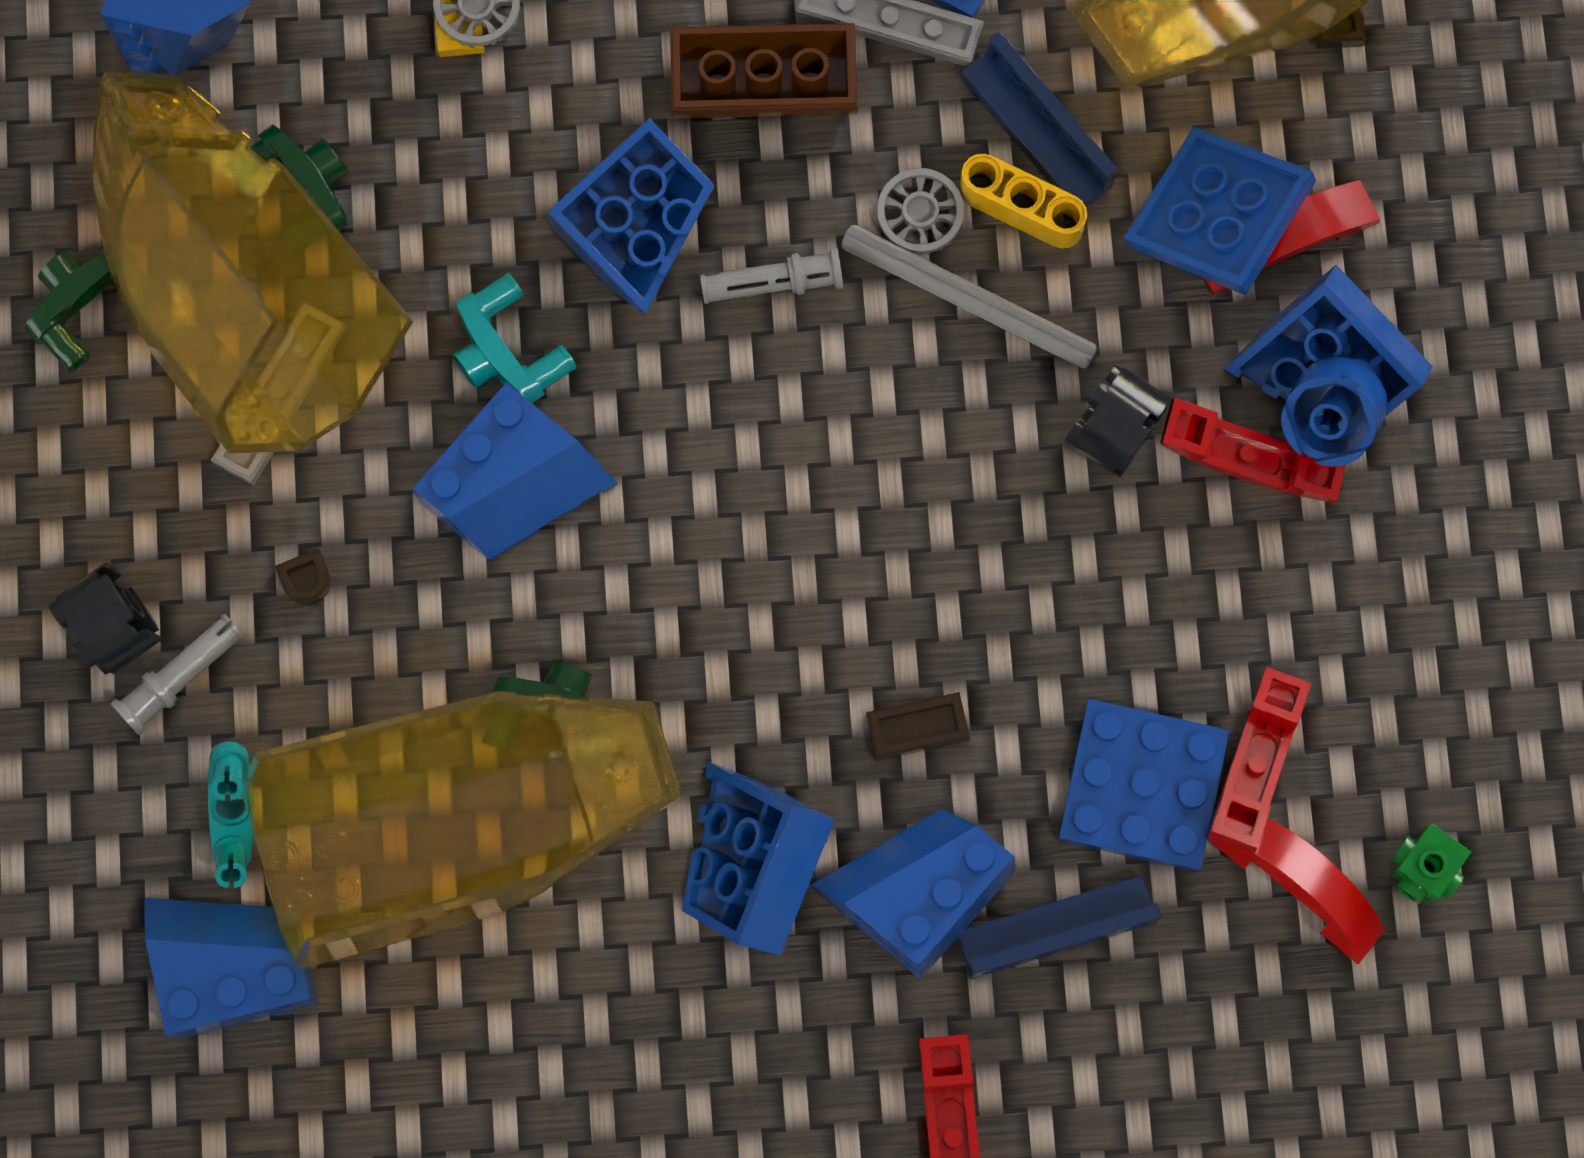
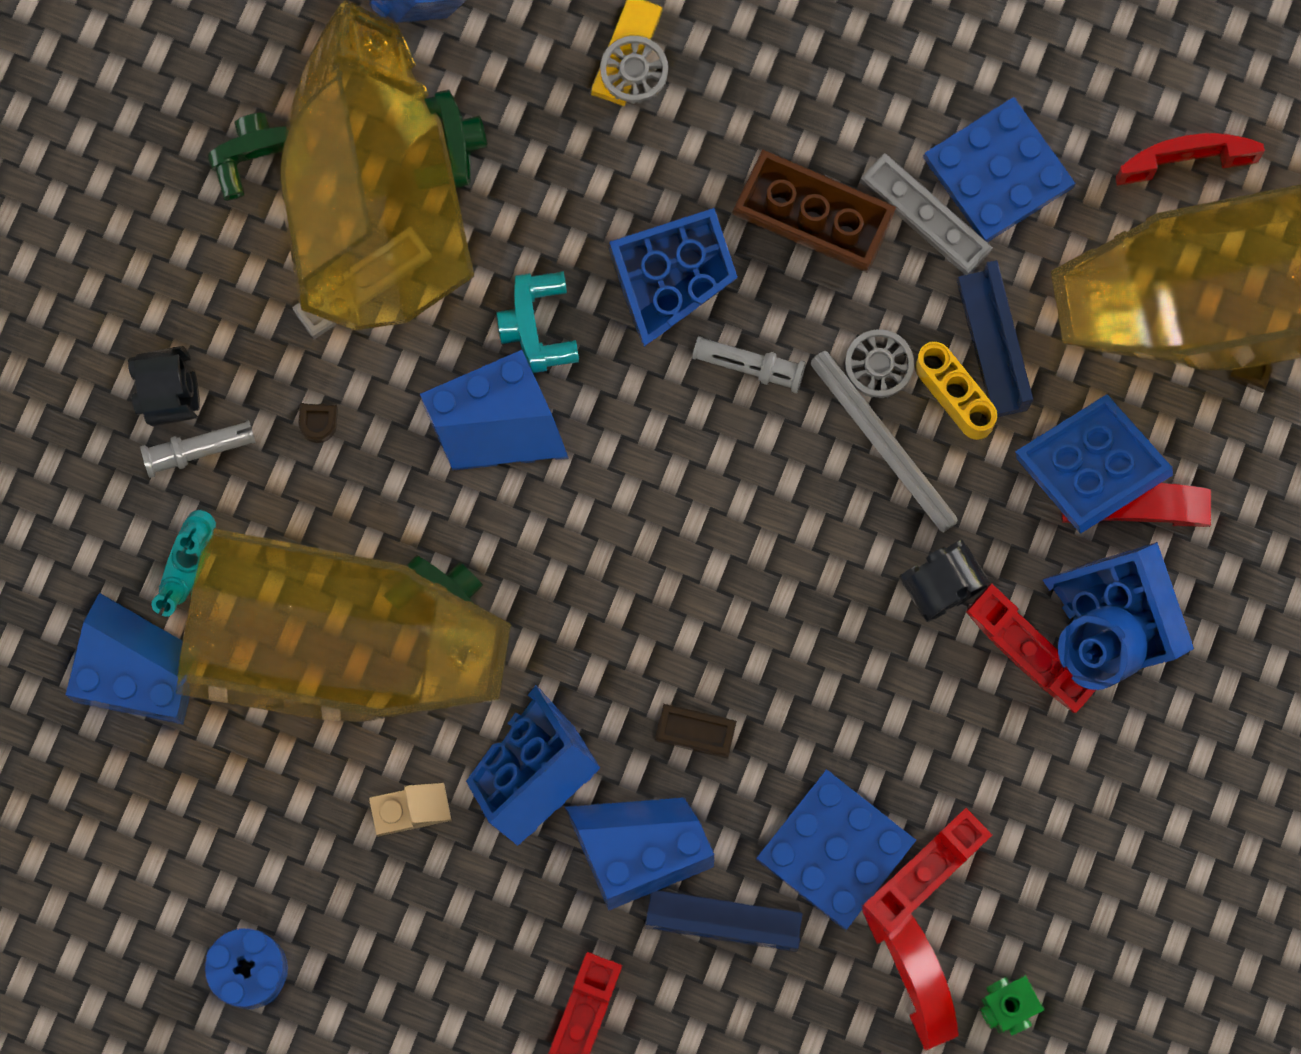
camera: 25 degrees right, 0 degrees up
none -> tan slope [369,783,452,837]

